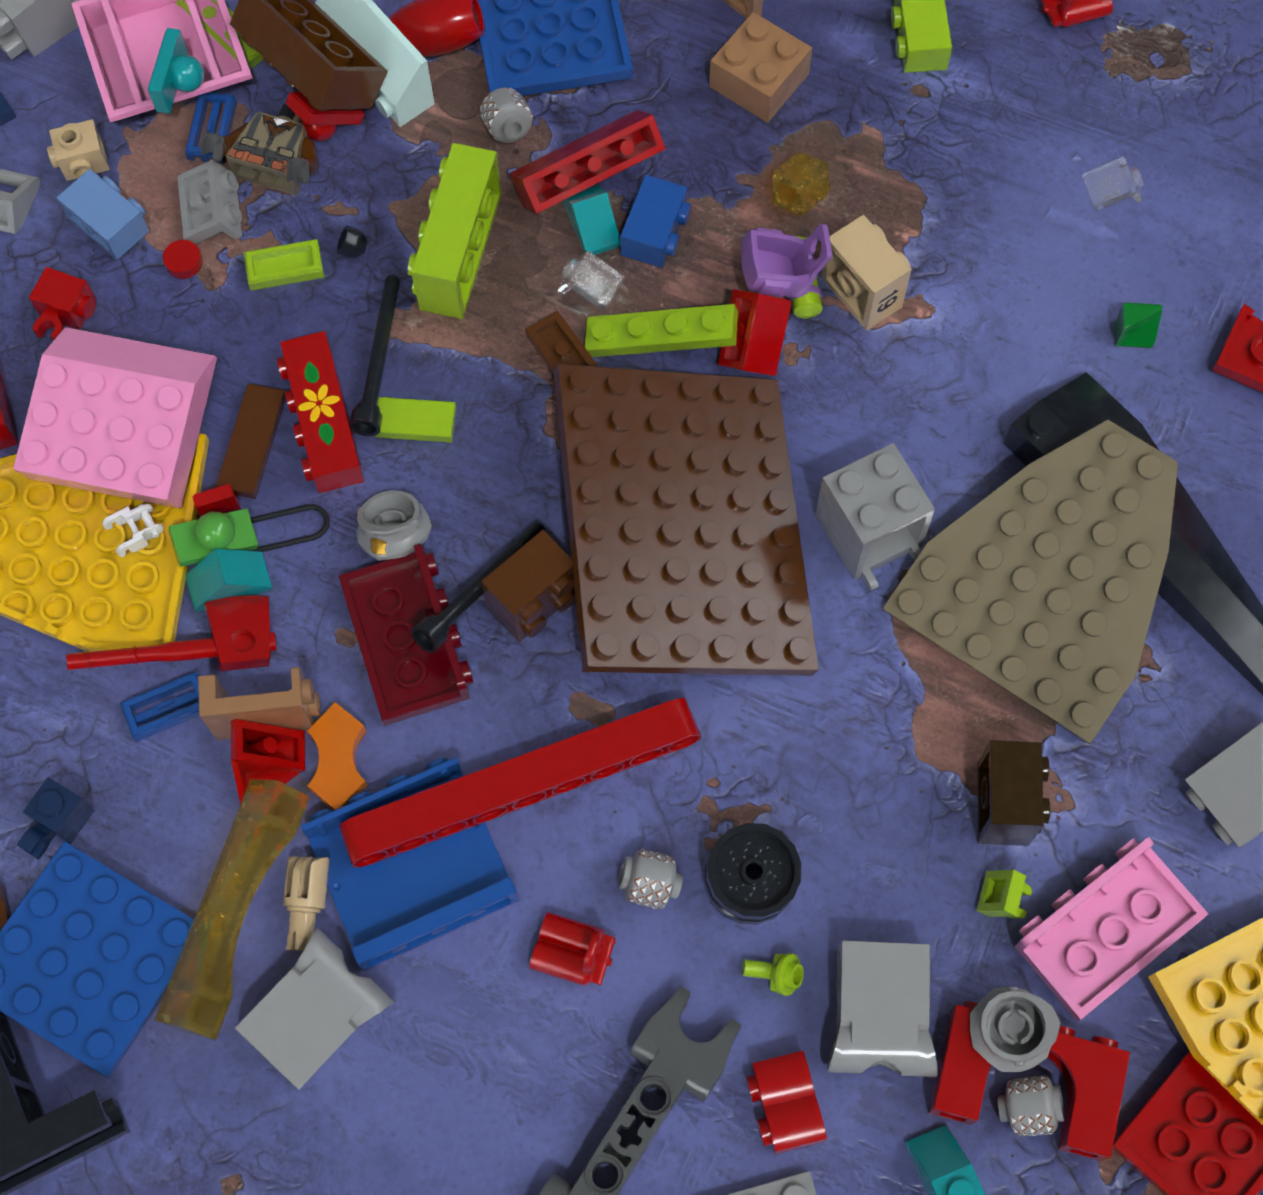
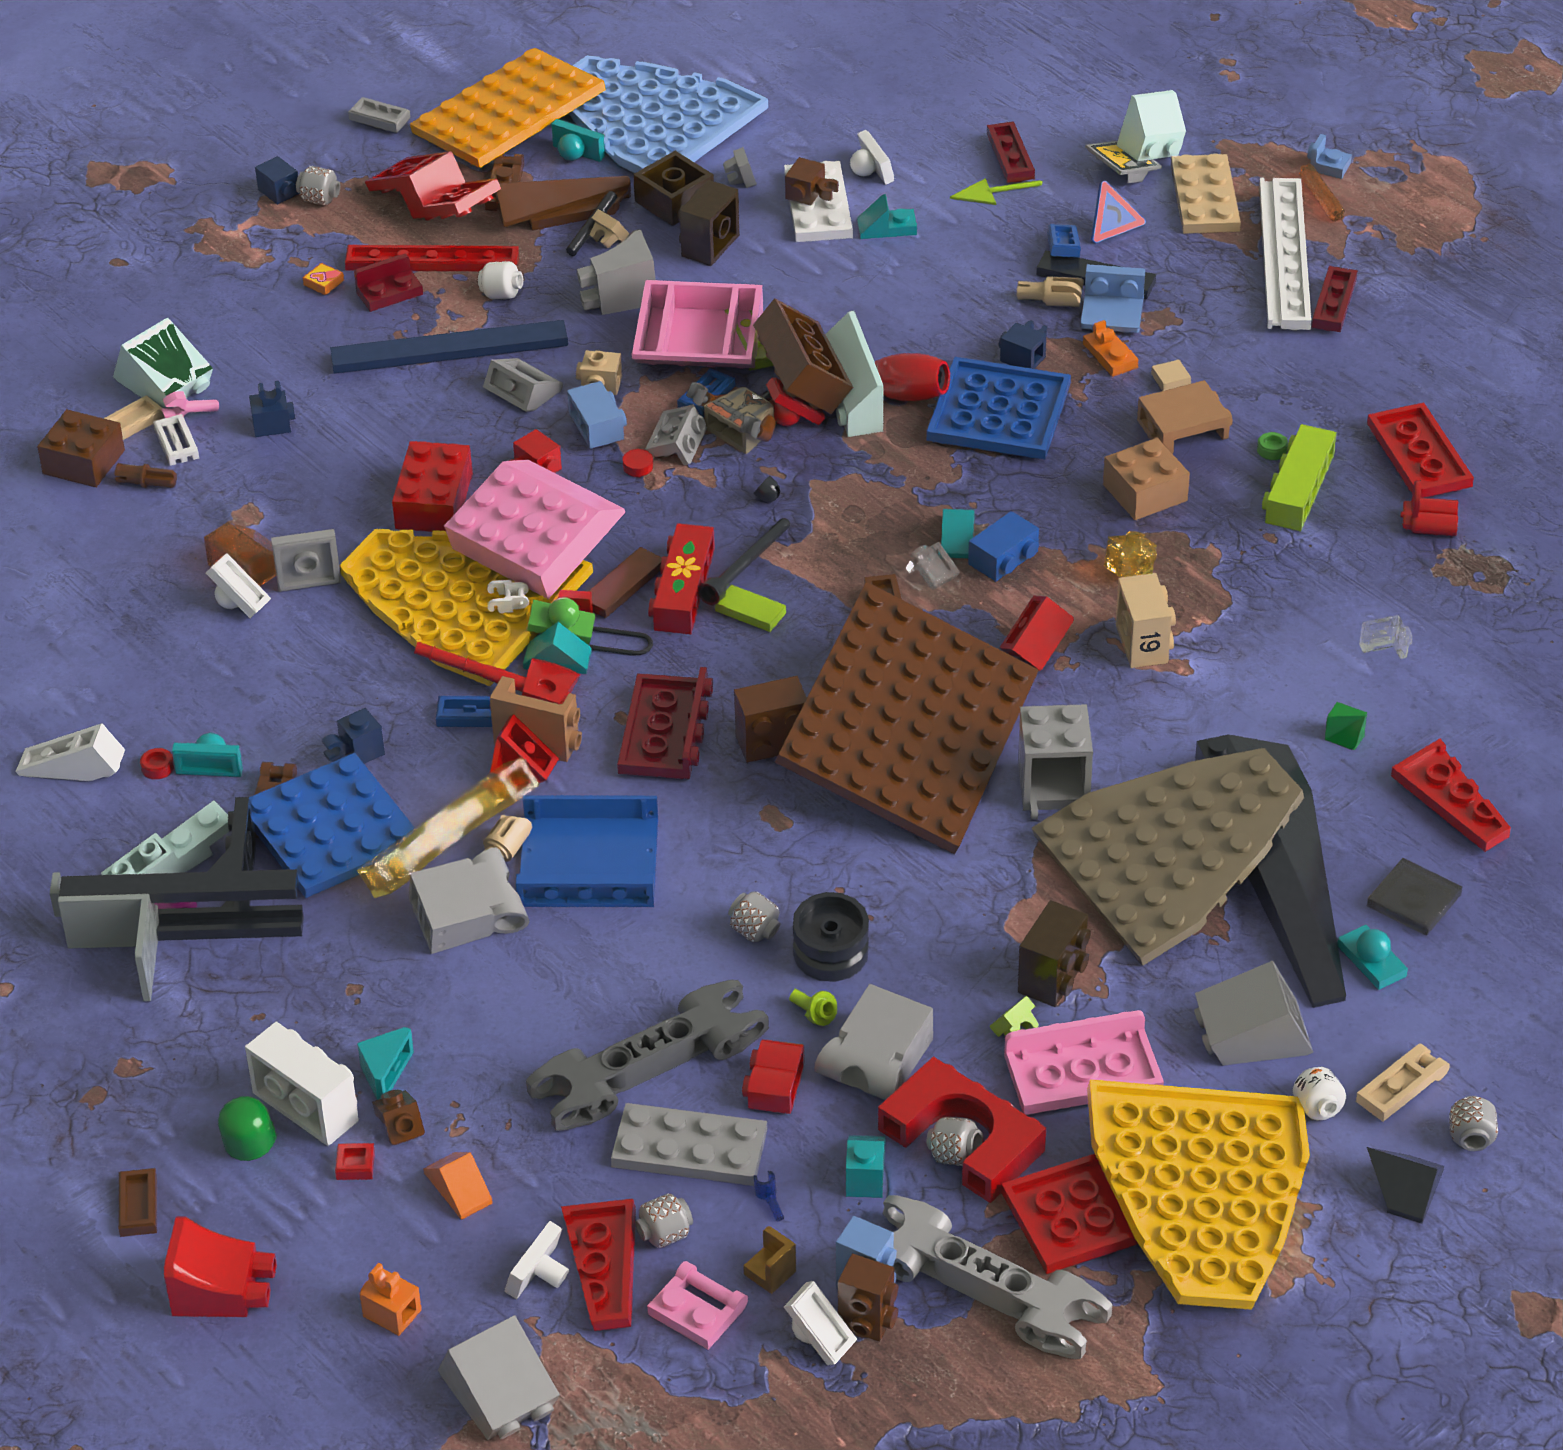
camera: 25 degrees right, 25 degrees down
teal tile [147,28,204,114] -> none
lime tile [244,239,325,291] -> none
orange tile [307,702,368,811] -> none
red beam [339,698,702,867] -> none
light grey hat [356,490,432,560] -> none
lime brick [408,143,502,319] -> none
black piece [411,522,546,653] -> none
light grey head [480,87,533,143] -> none
red brick [509,110,666,214] -> none
red piece [529,912,616,986] -> none
lime plate [585,304,738,357] -> none
medium lavender piece [741,224,832,319] -> none
light grey hat [970,987,1061,1072] -> none

